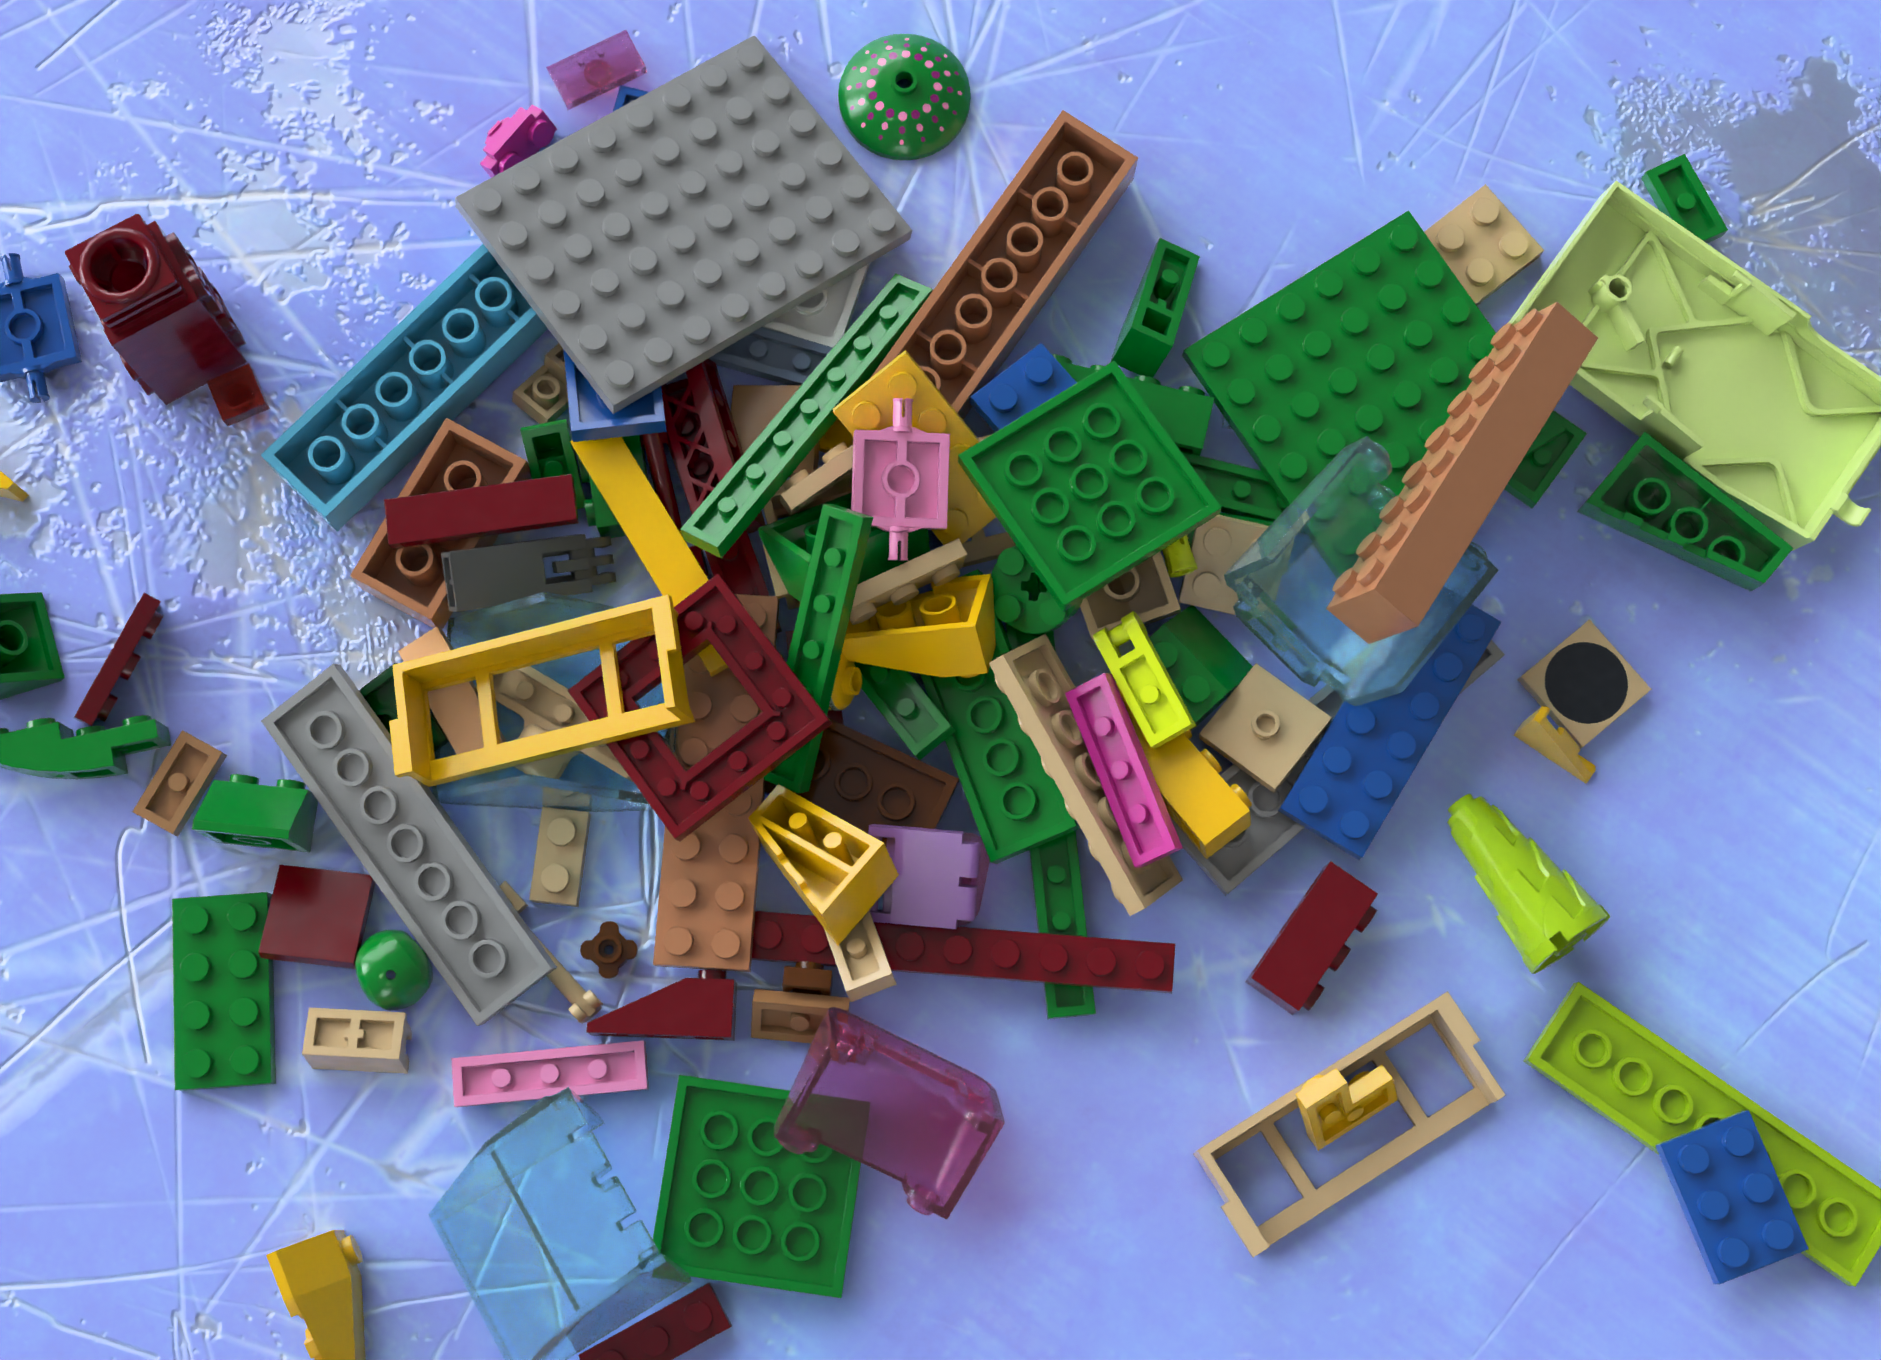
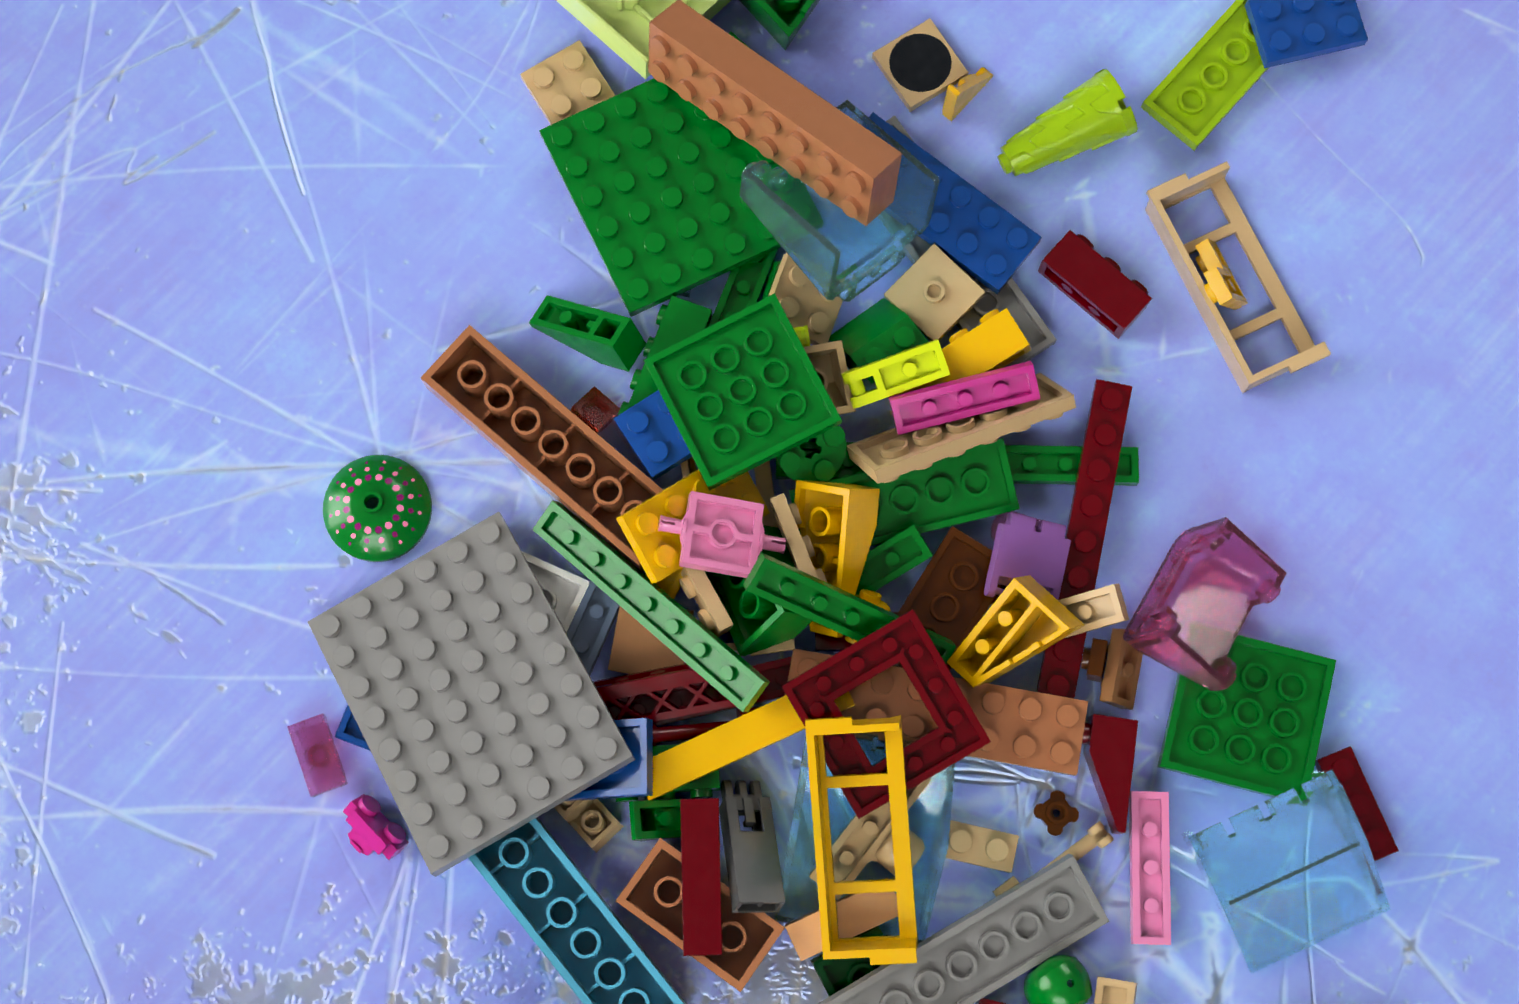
camera: 80 degrees left, 0 degrees up
none -> clear red plate [570,386,620,434]

